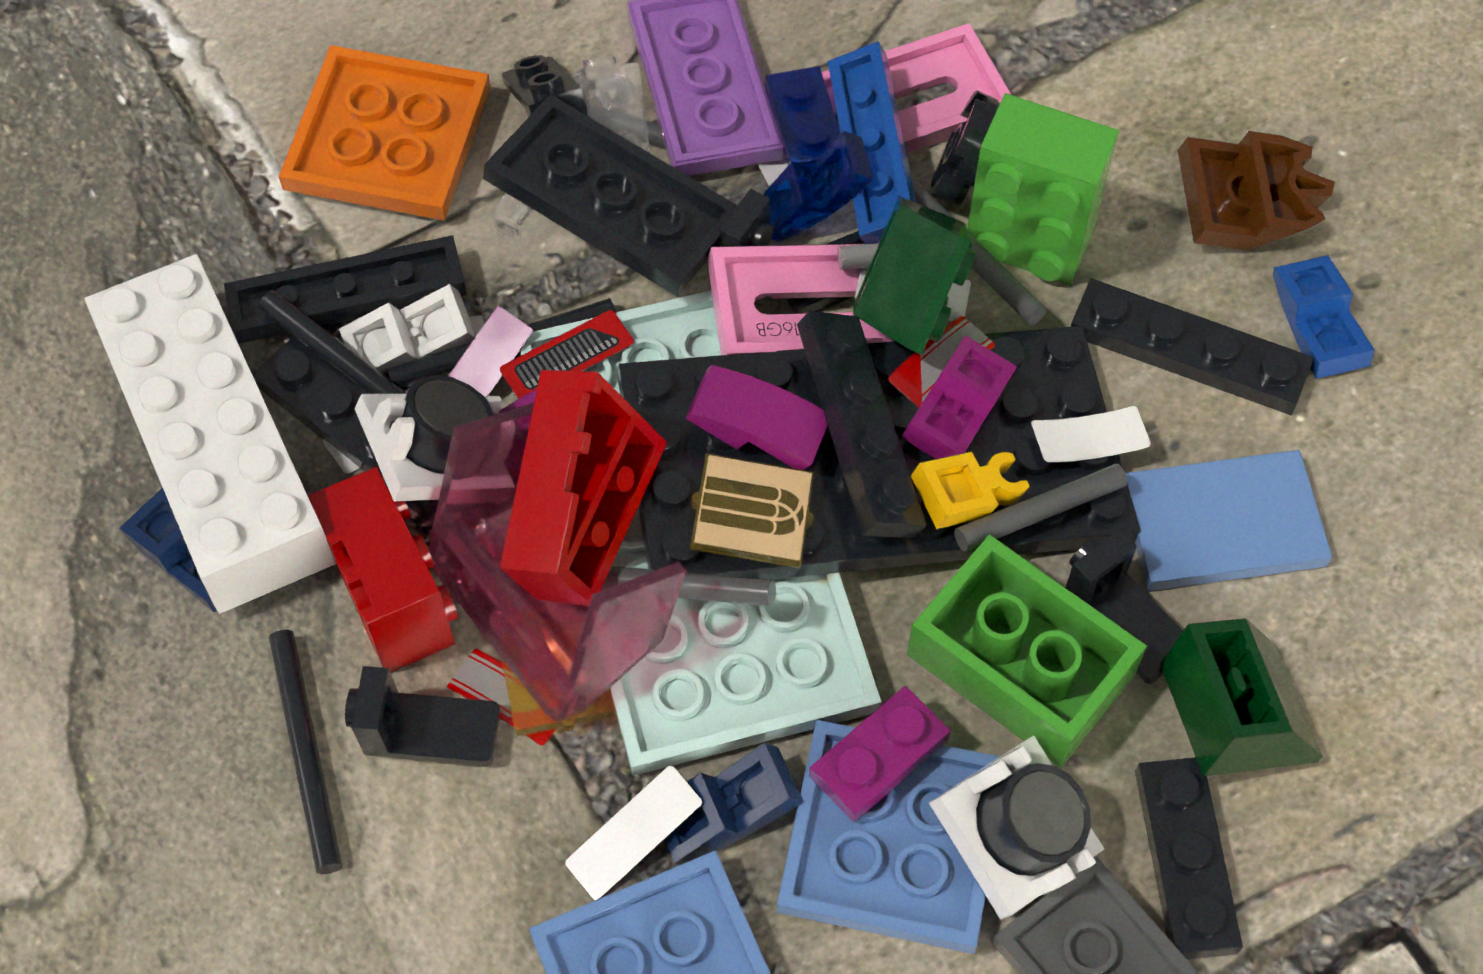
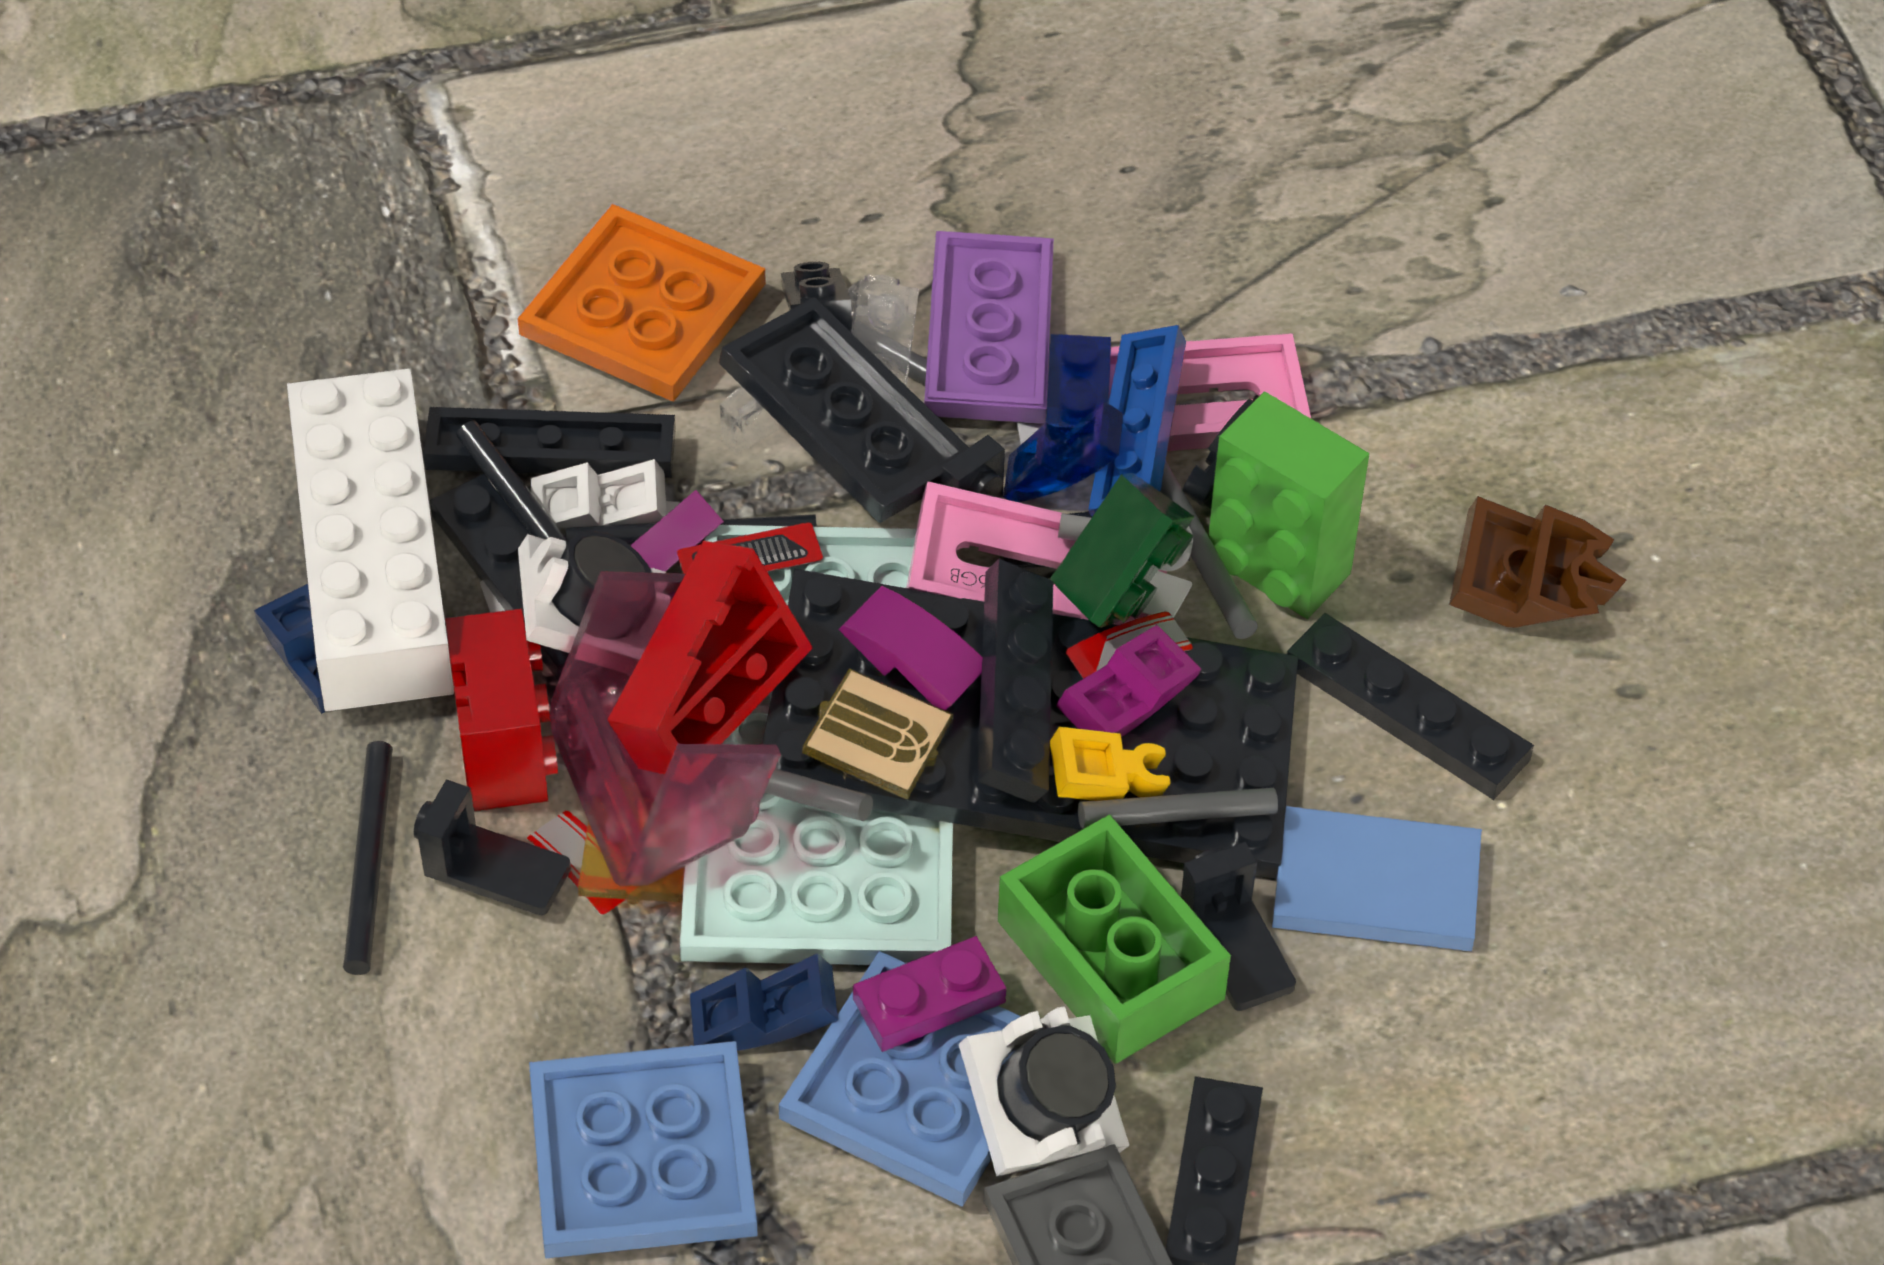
camera: 15 degrees right, 10 degrees down
white sticker [566,766,702,900] -> none
white sticker [1031,406,1151,462] -> none
dark green slope [1160,618,1323,777] -> none
blue slope [1273,255,1374,379] -> none

